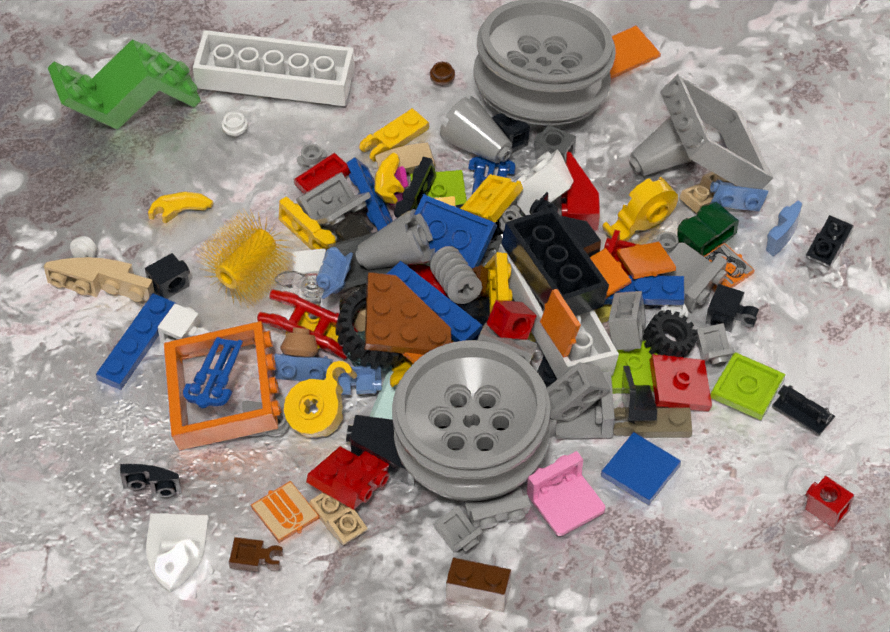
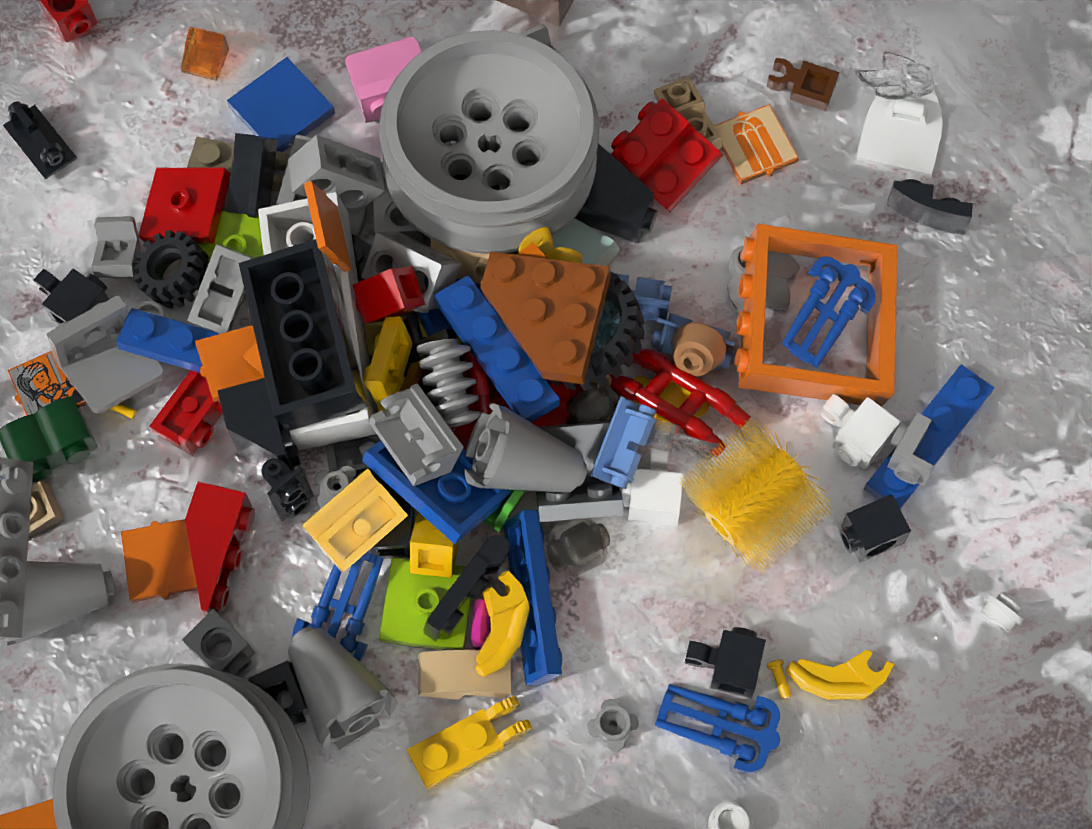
camera: 165 degrees left, 15 degrees up
tan slope [44,257,155,303] -> none
yellow hinge [278,196,336,251] -> none
yellow piece [283,361,357,438] -> none
red plate [294,152,351,194] -> none
light grey bracket [296,172,371,228] -> none
white slope [513,149,573,216] -> none
yellow piece [602,177,678,241] -> none
orange piece [617,241,676,279] -> none
light grey plate [651,231,679,255] -> none
lime plate [711,352,786,420] -> none
none -> orange piece [121,519,197,603]
none -> clear orange slope [180,27,229,81]
none -> light grey hinge [368,384,463,486]
none -> blue piece [655,684,780,774]
none -> black brick [685,627,766,699]
none -> yellow piece [767,659,792,699]
none -> light grey bracket [887,412,935,486]

